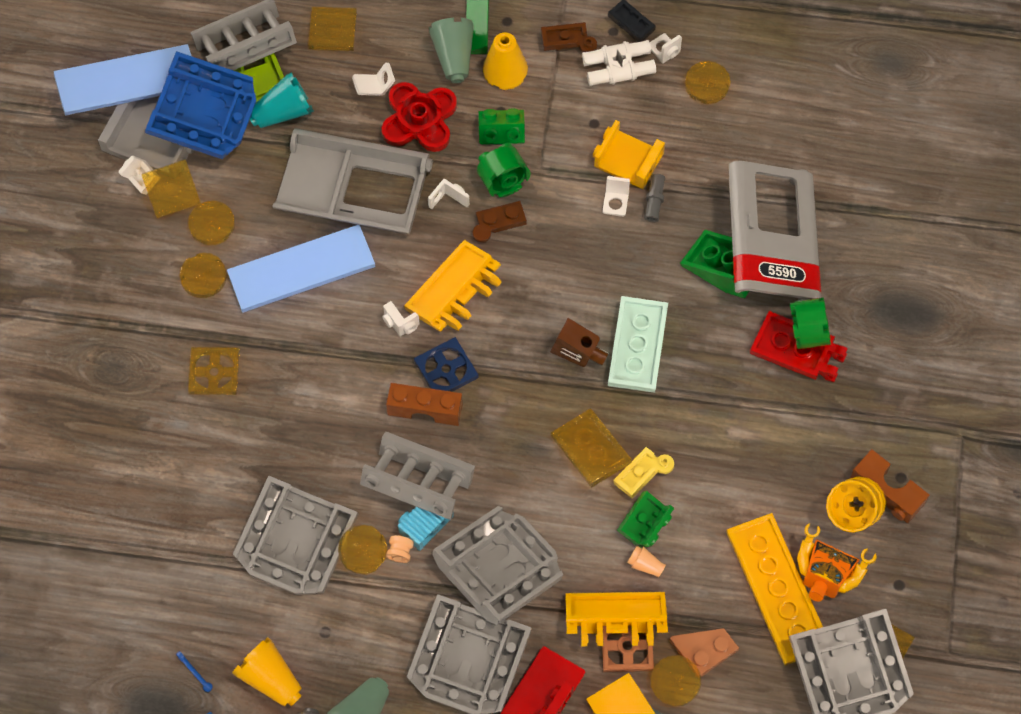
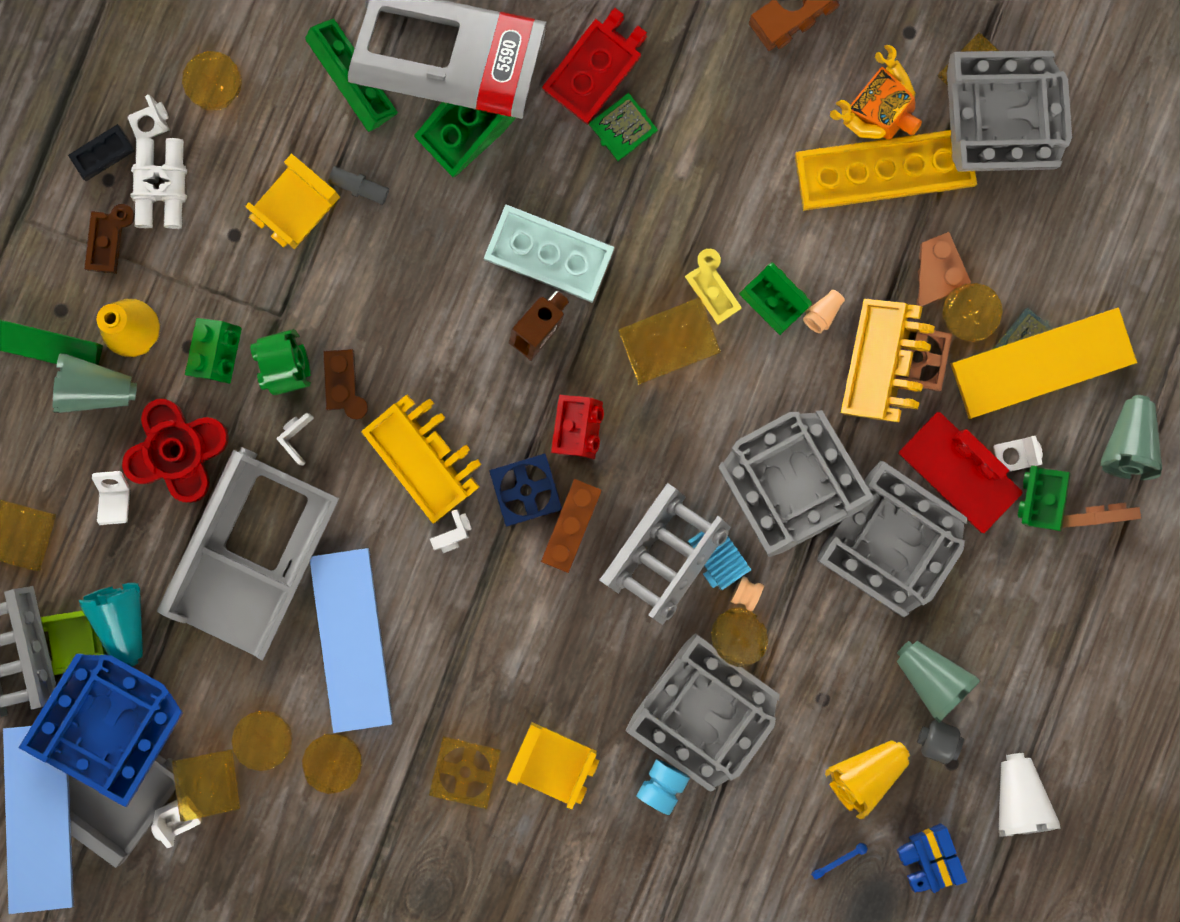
camera: 80 degrees left, 20 degrees up
white bracket [603,176,630,217] -> none
green brick [790,297,831,349] -> none
yellow wheel [826,476,886,532] -> none
none -> green slope [305,18,398,132]
none -> yellow panel [506,722,600,809]
none -> red bracket [551,395,604,459]
none -> piece [589,93,658,162]
none -> medium azure wheel [636,759,690,815]

